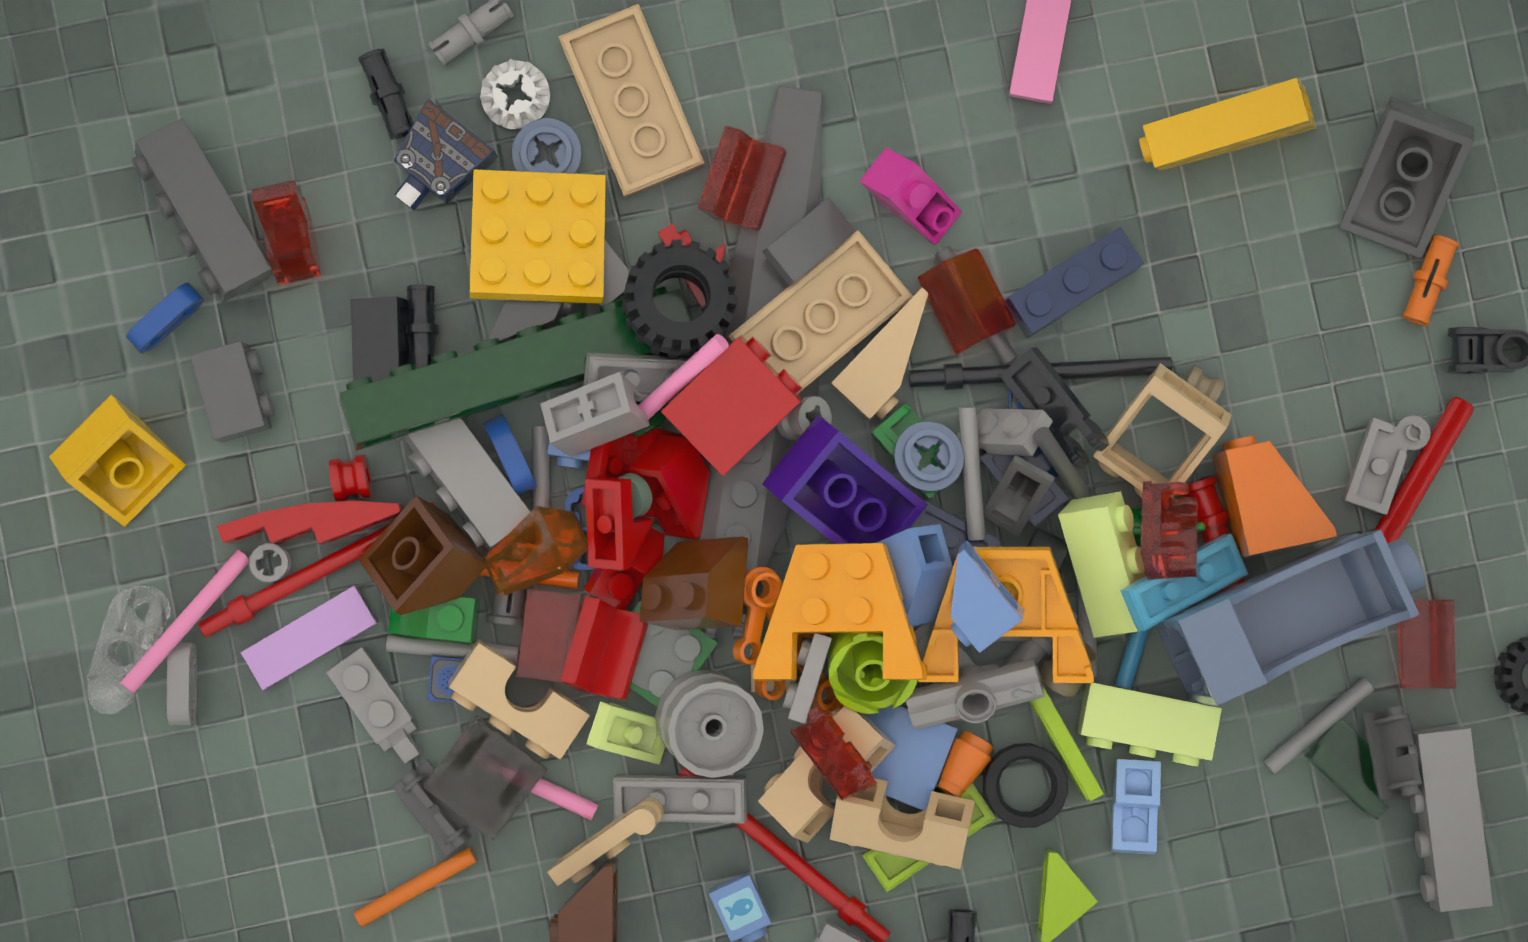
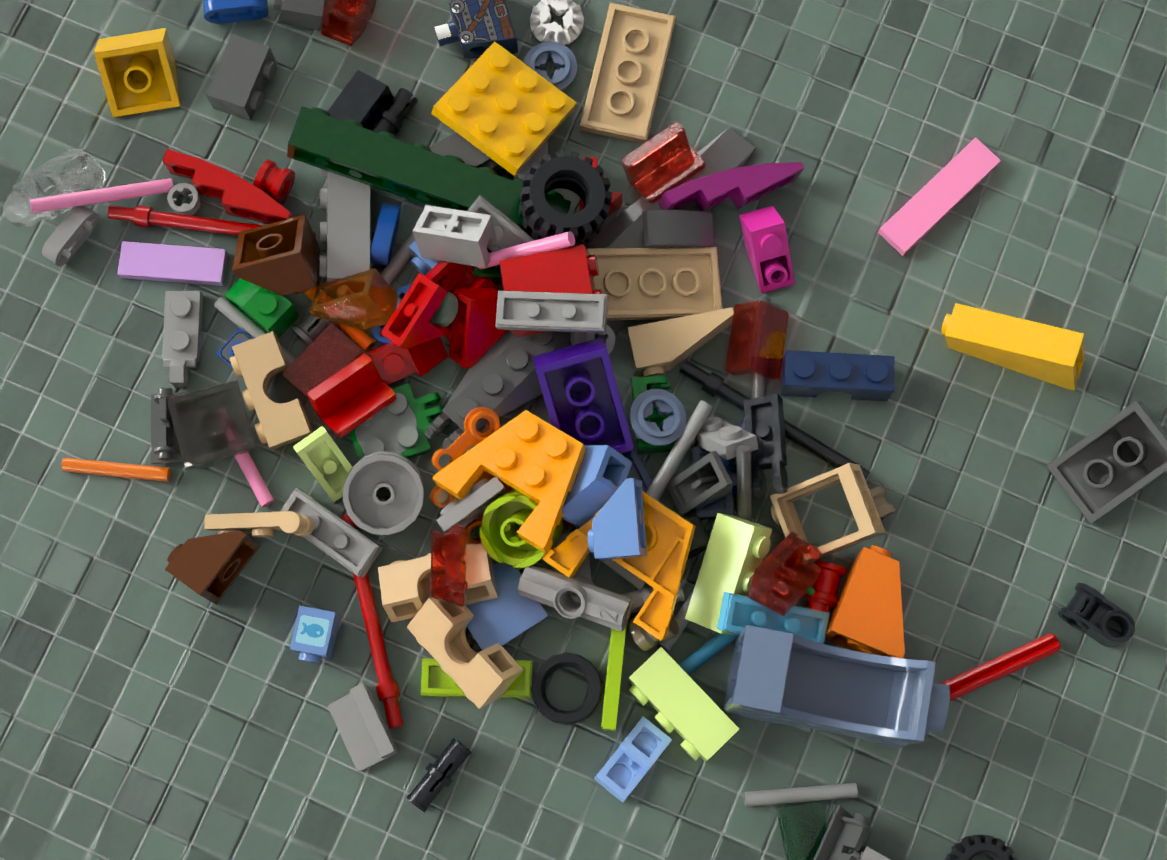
camera: 35 degrees right, 10 degrees down
reddish brown slope [639,536,748,630] -> none
orange cone [936,730,993,798] -> none
lime slope [1037,849,1098,942] -> none
light grey hinge [1342,415,1431,516] -> none
clear red panel [1398,600,1456,689] -> none
orange pin [1402,235,1459,326] -> none
none -> light grey tile [495,291,609,333]
none -> magenta slope [658,162,804,212]

